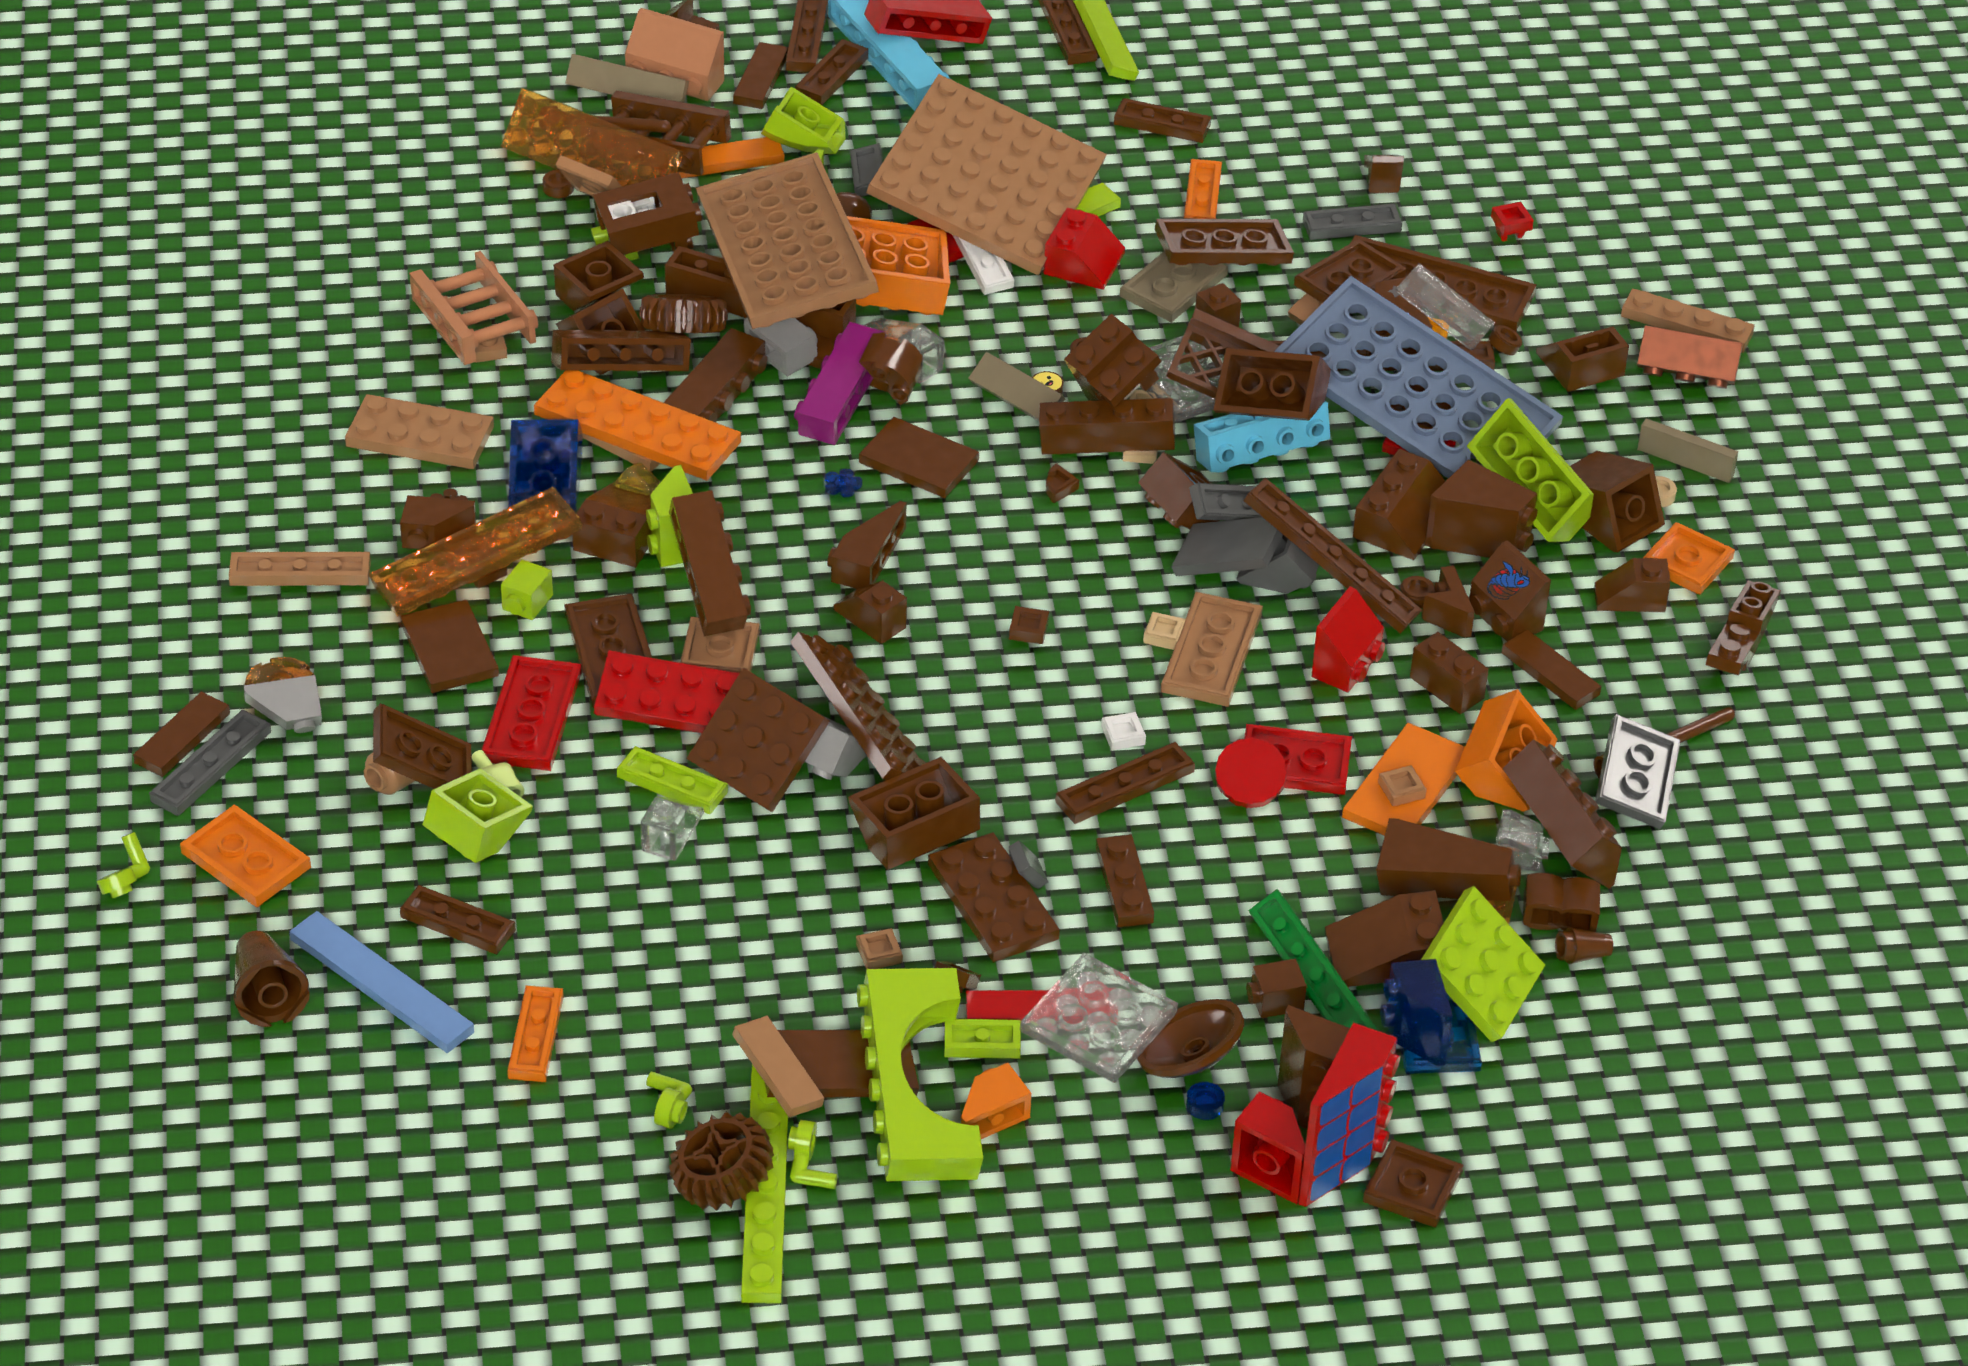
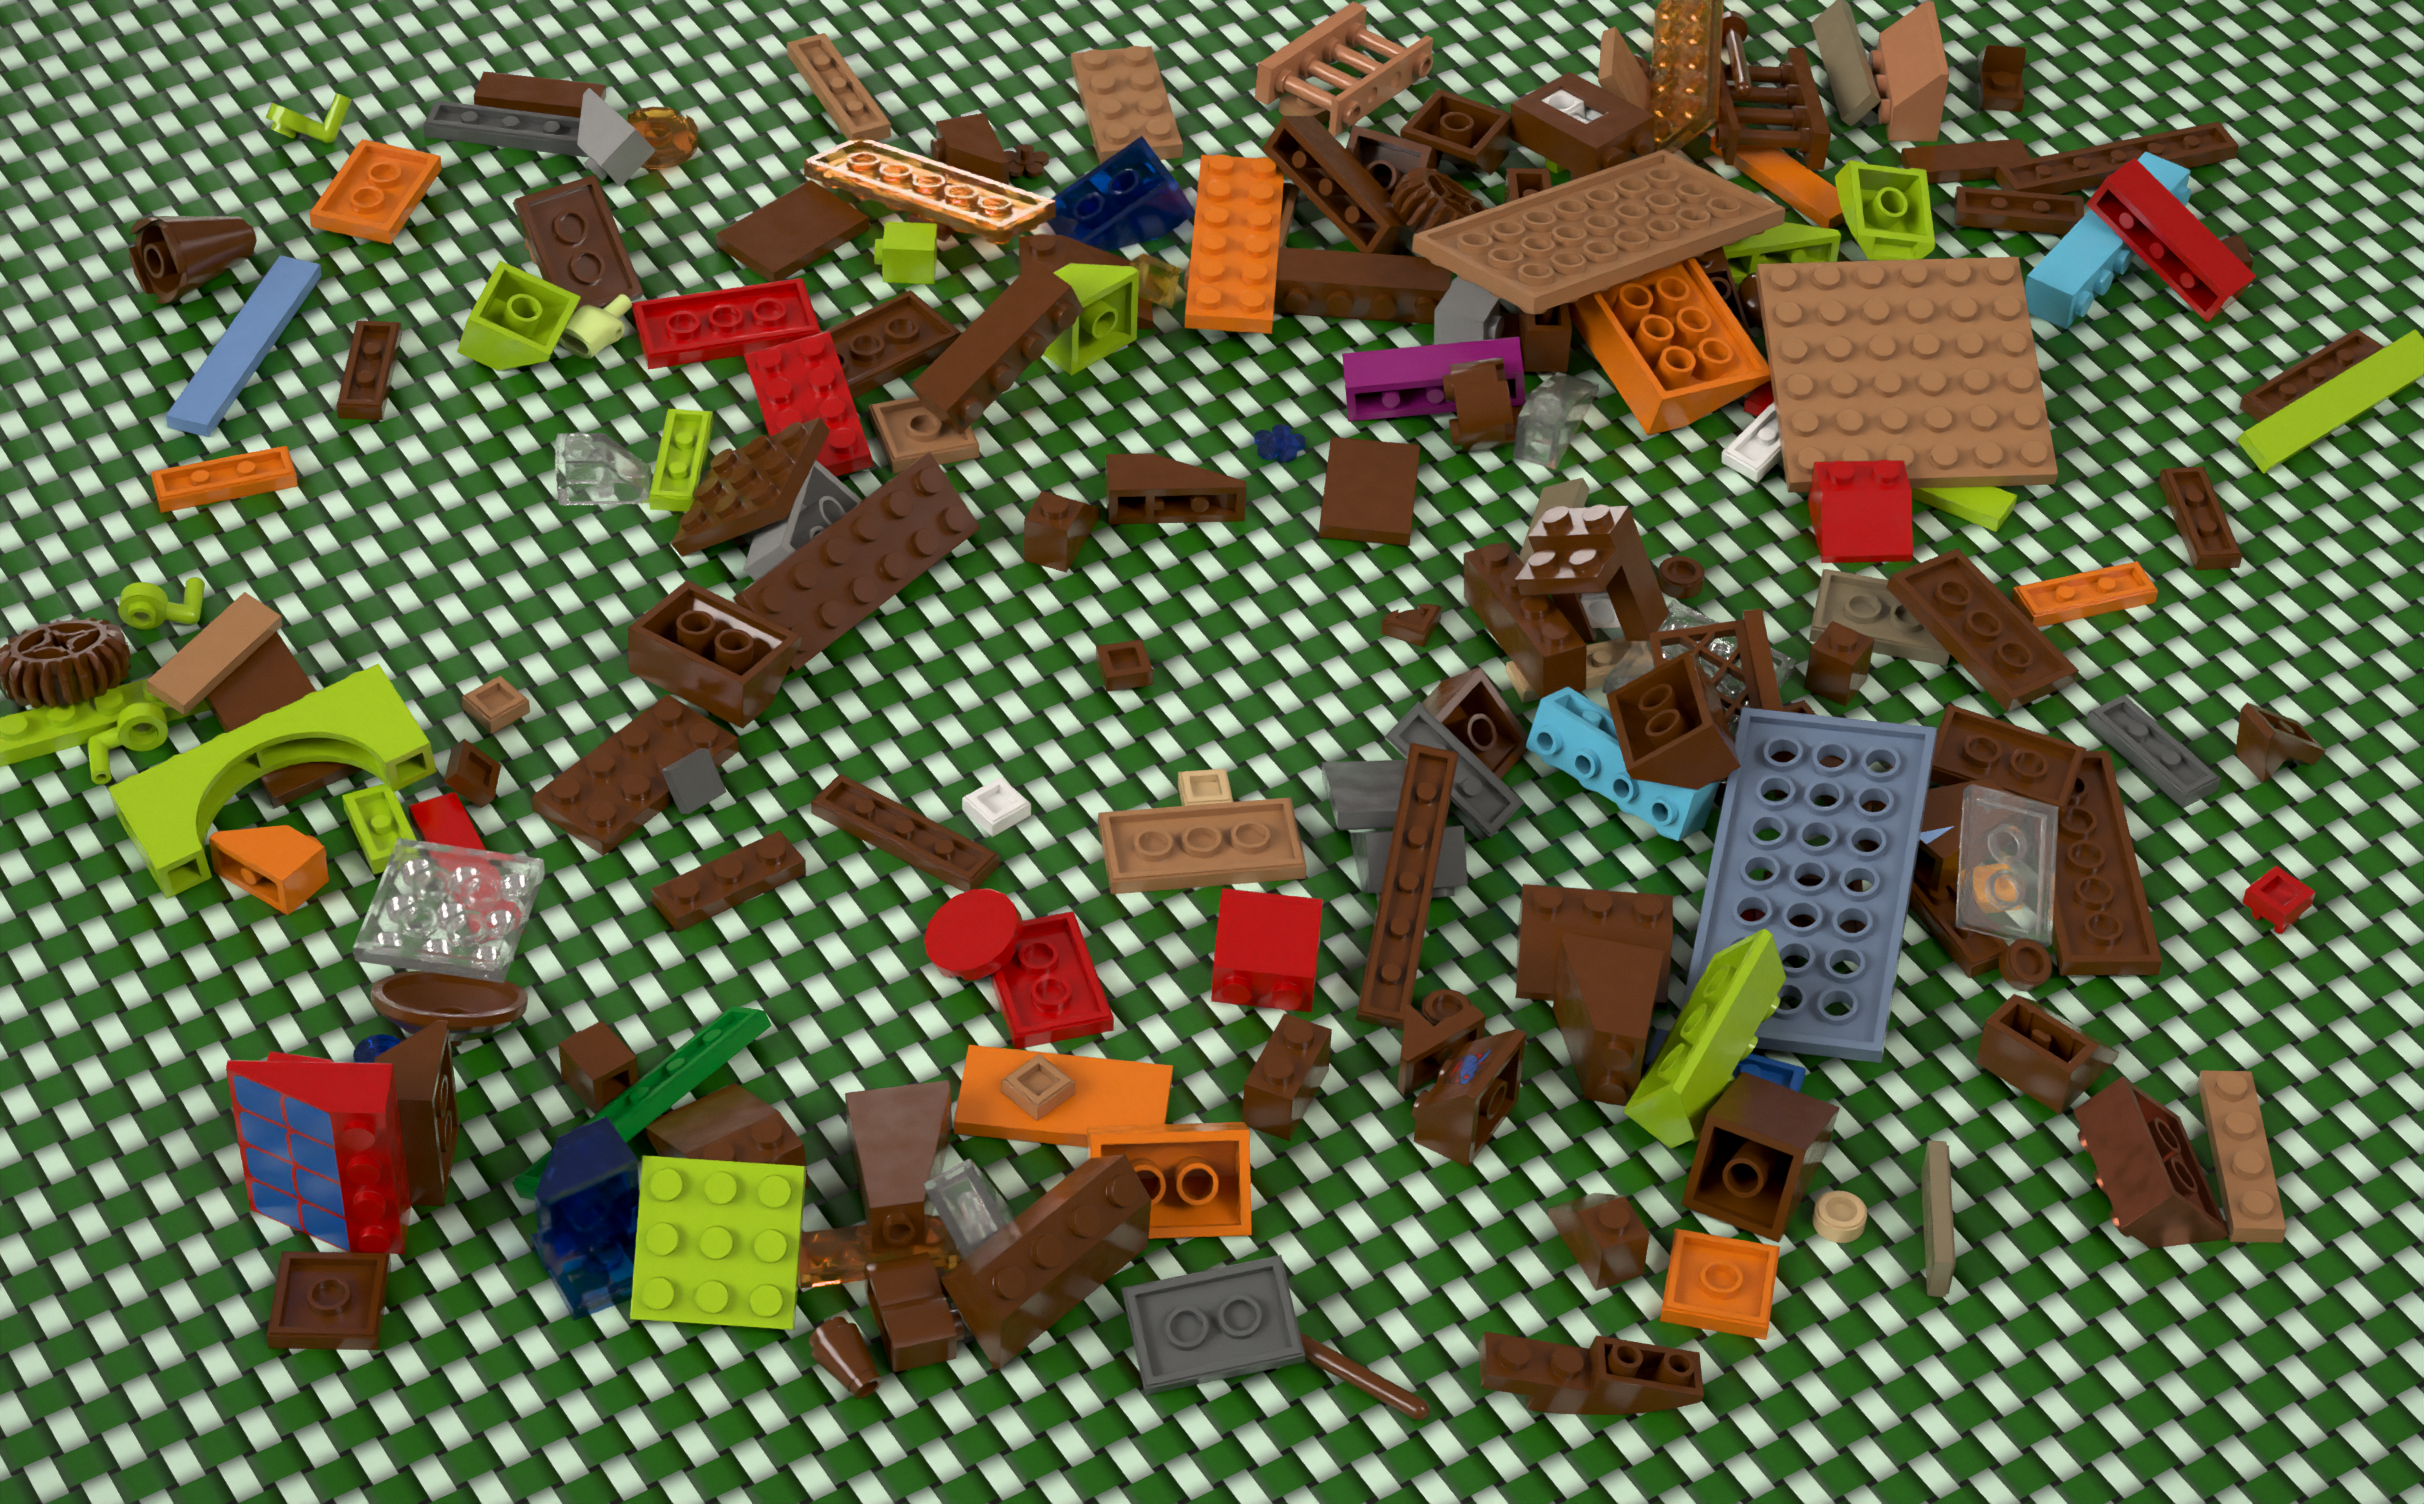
camera: 65 degrees right, 0 degrees up
reddish brown tile [1502,629,1602,710] -> none

